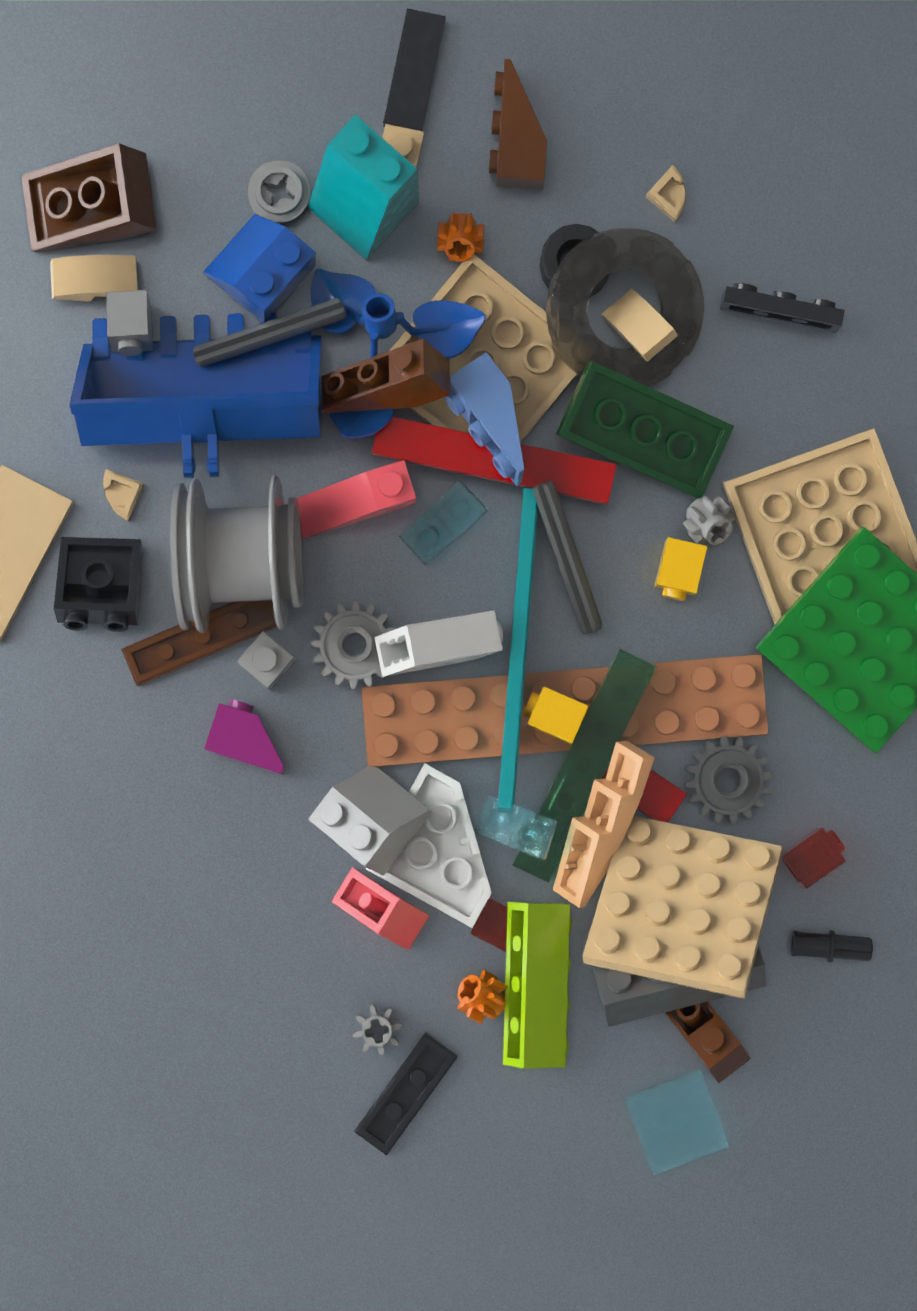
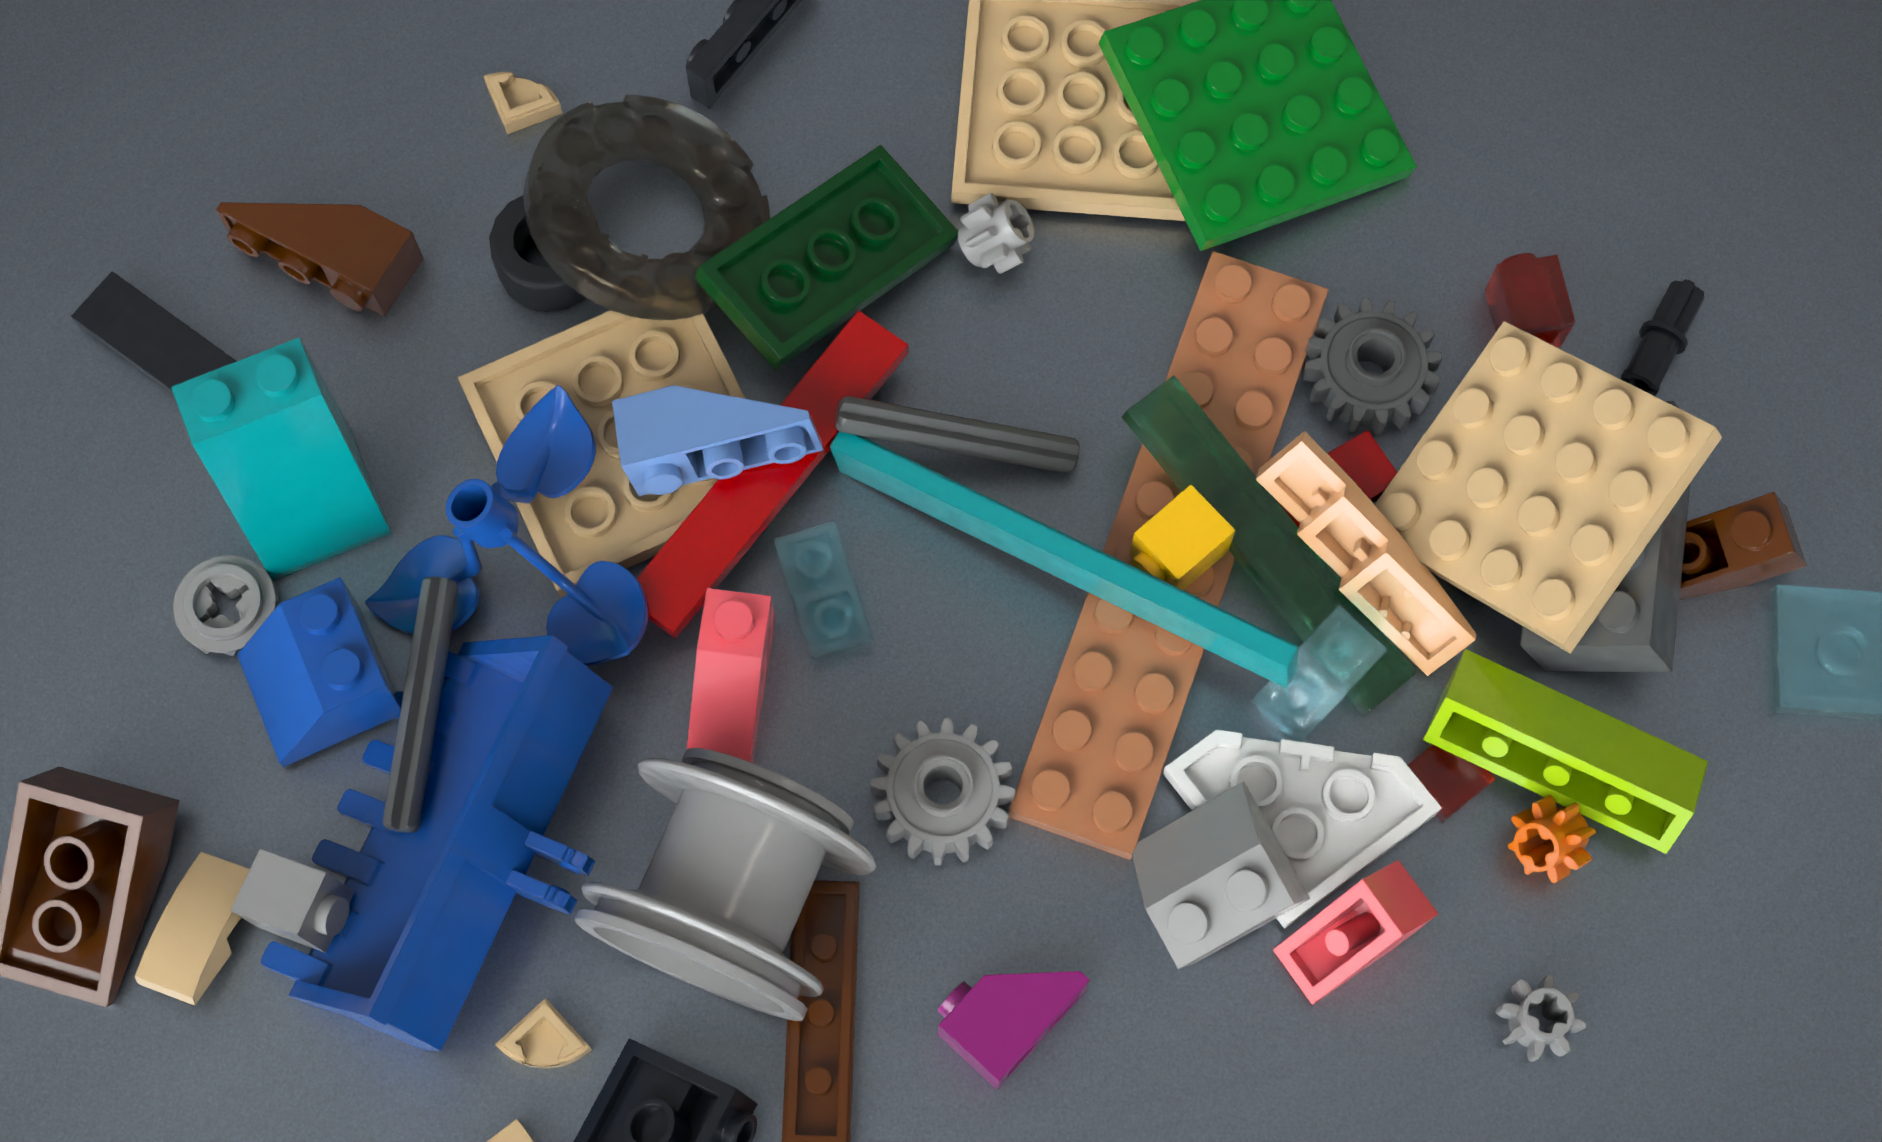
camera: 65 degrees left, 15 degrees down
light grey brick [237,631,296,690] -> none
reddish brown slope [321,339,451,413] -> none
black tile [354,1032,458,1156] -> none
white brick [374,610,503,677] -> none
orange gear [437,212,485,262] -> none
tan slope [601,288,678,362] -> none
yellow brick [654,537,707,601] -> none

